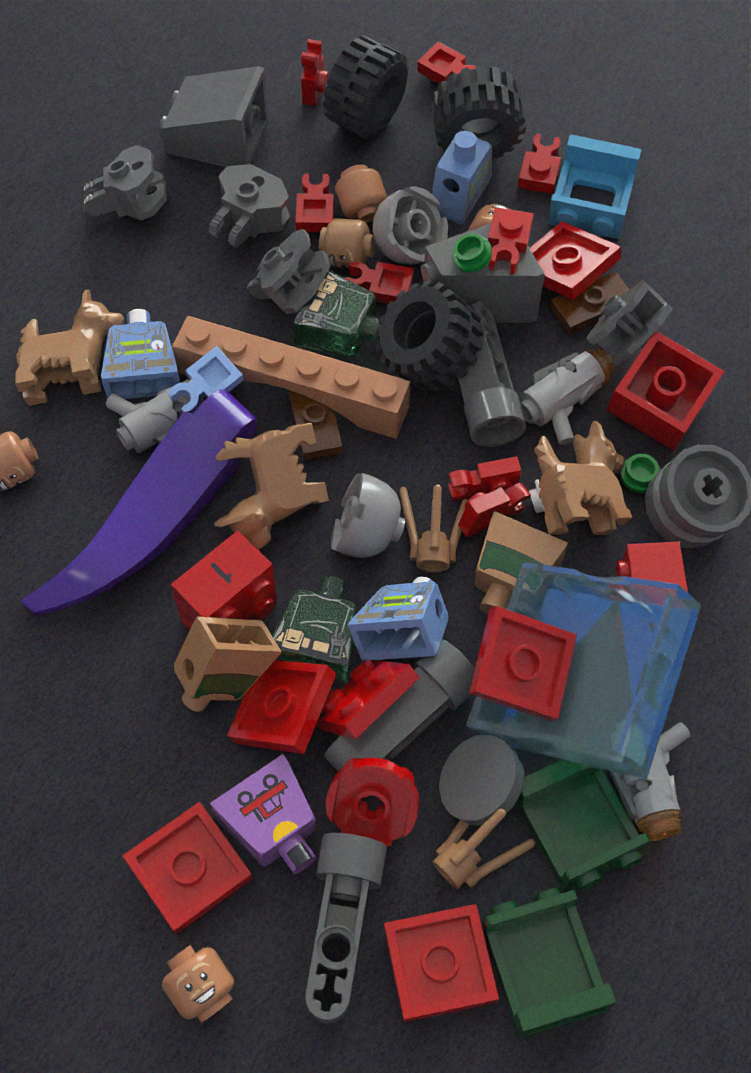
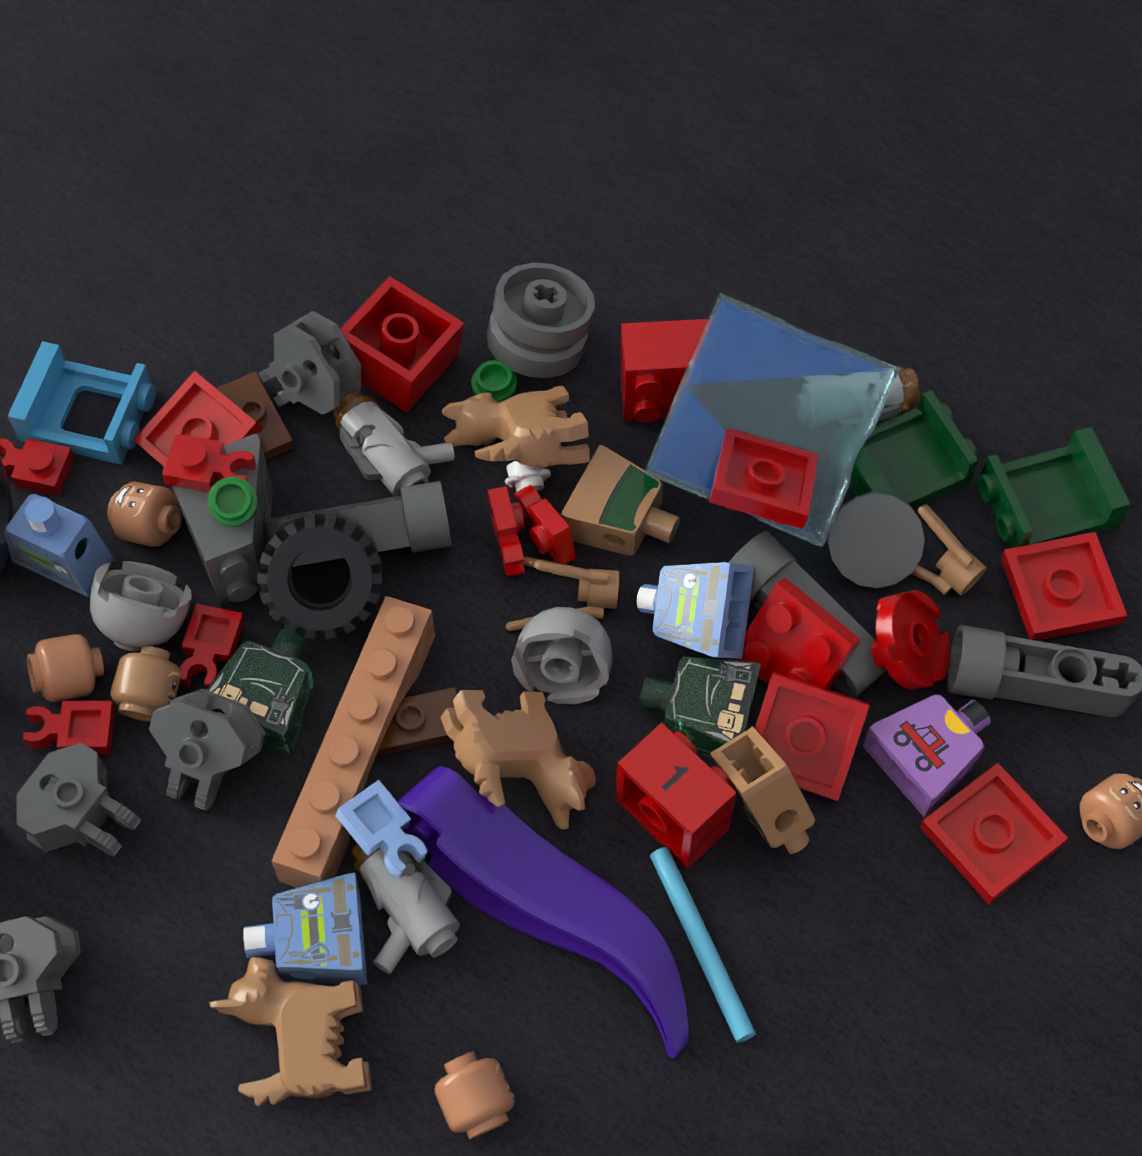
camera: 90 degrees left, 0 degrees up
none -> medium azure bar [650,847,756,1043]

